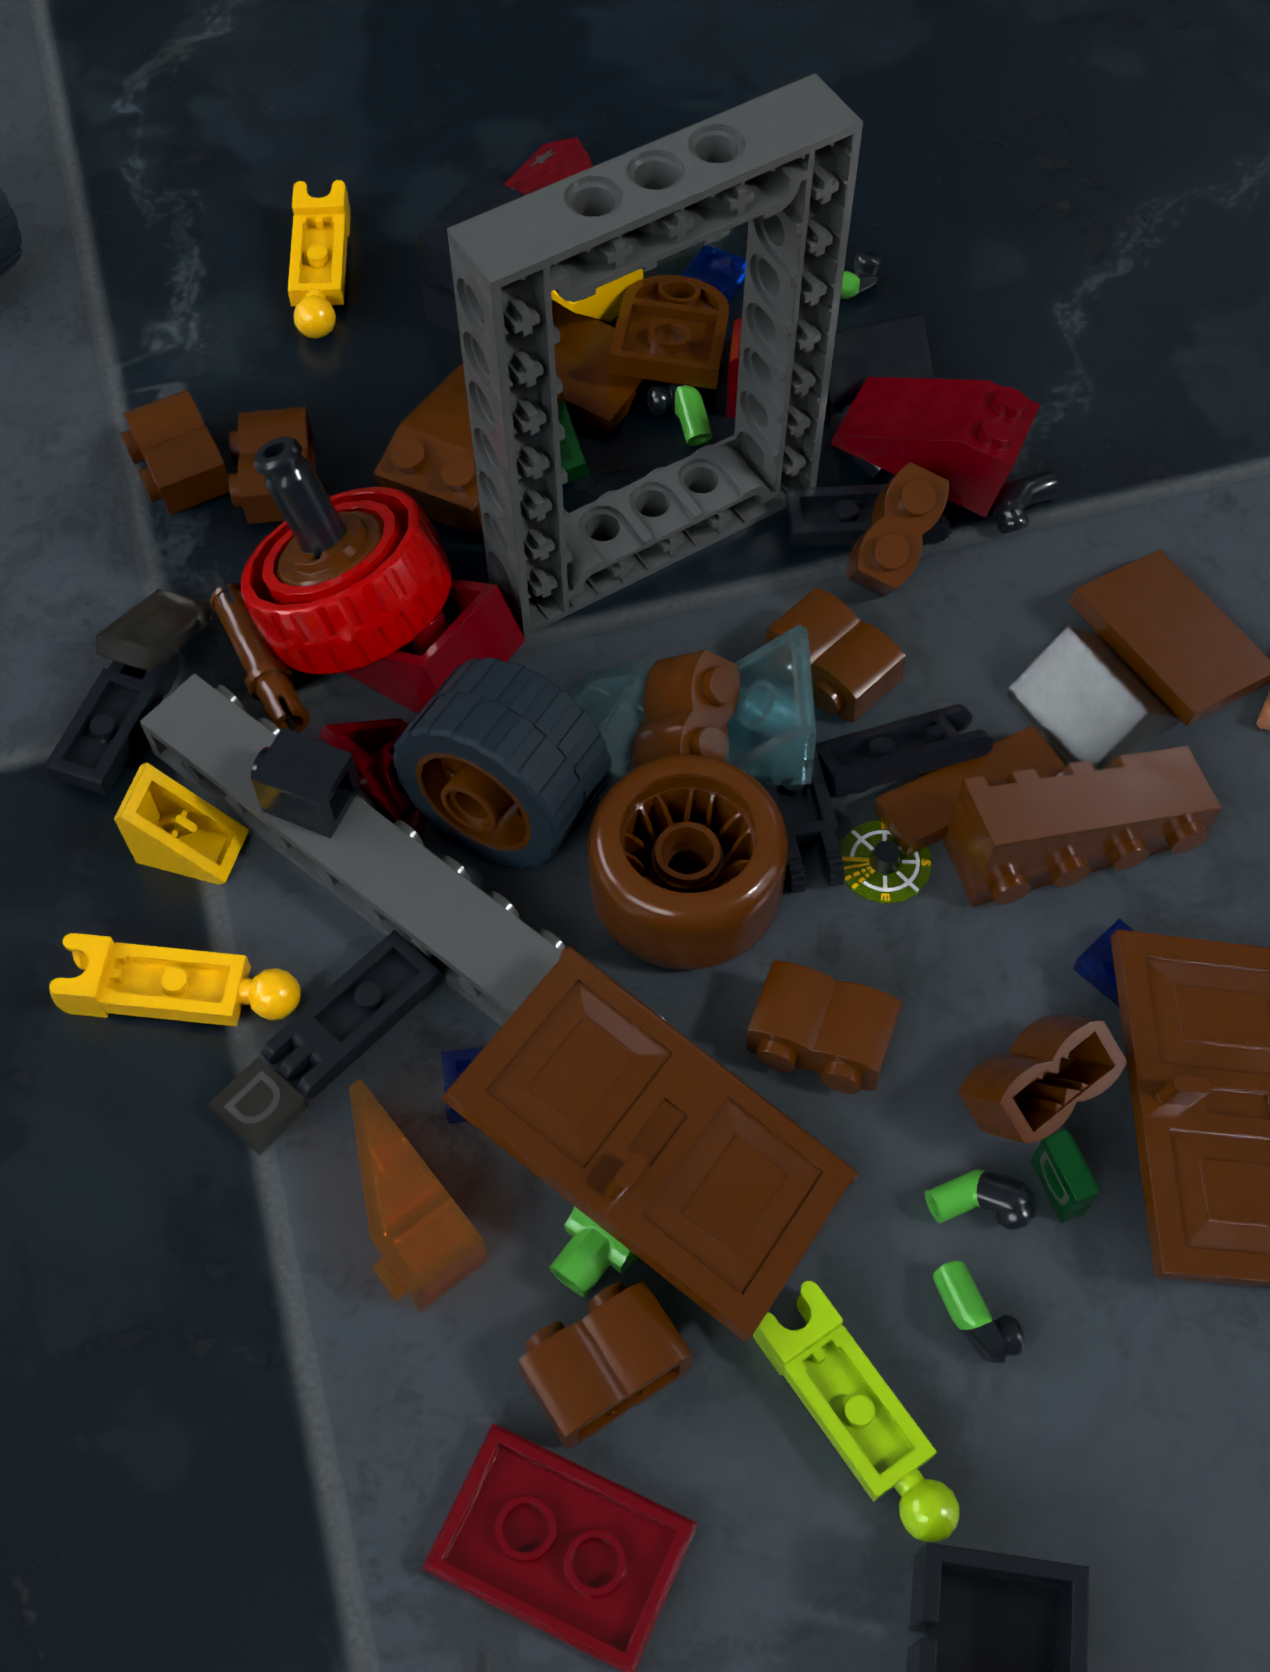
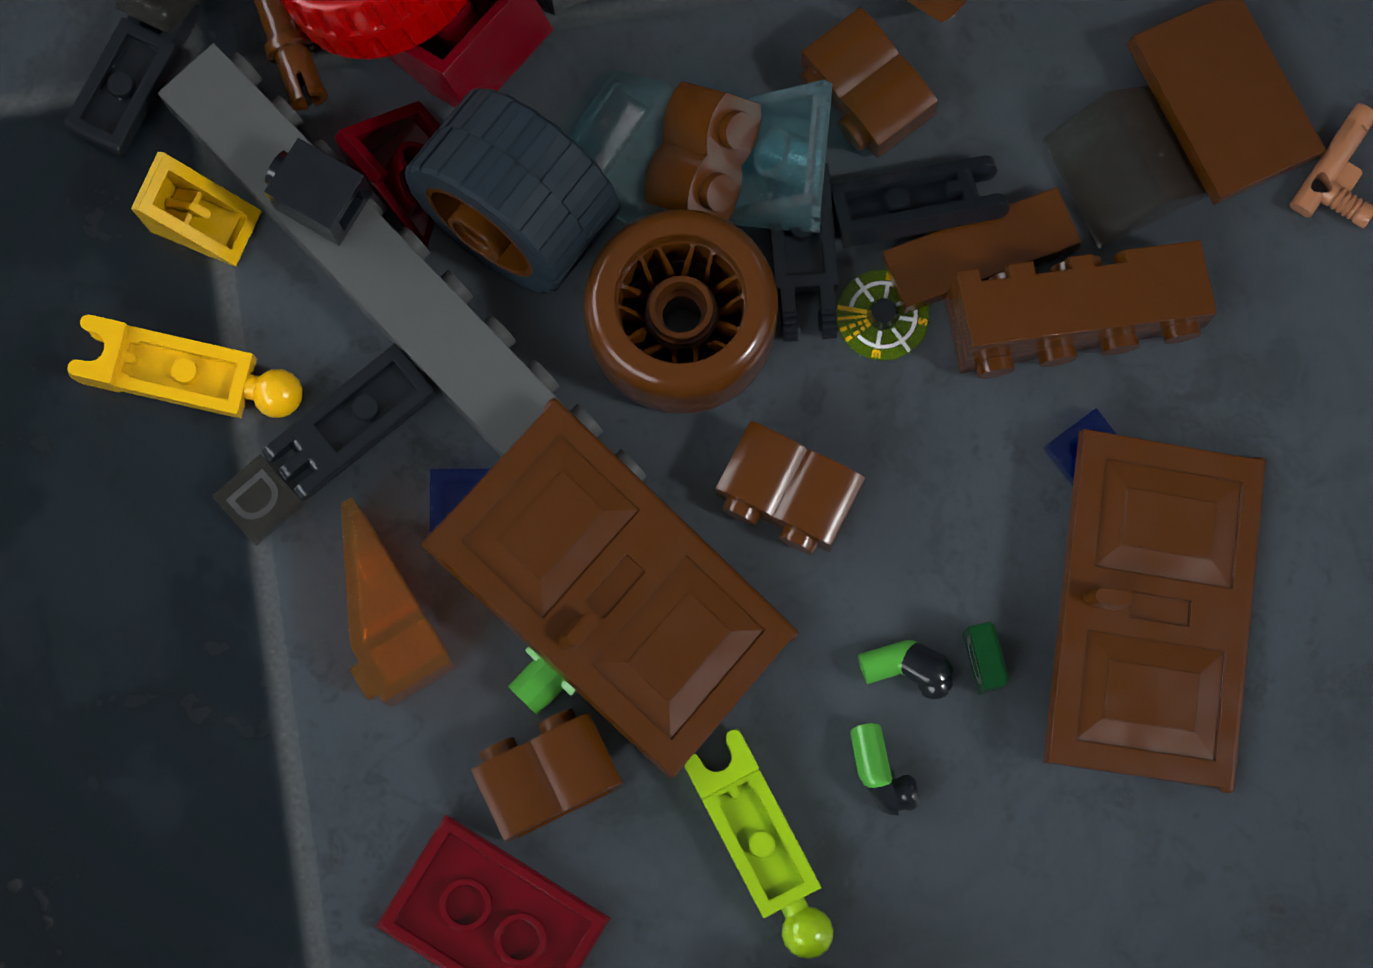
camera: 10 degrees right, 20 degrees up
reddish brown brick [958,1014,1127,1144] -> none

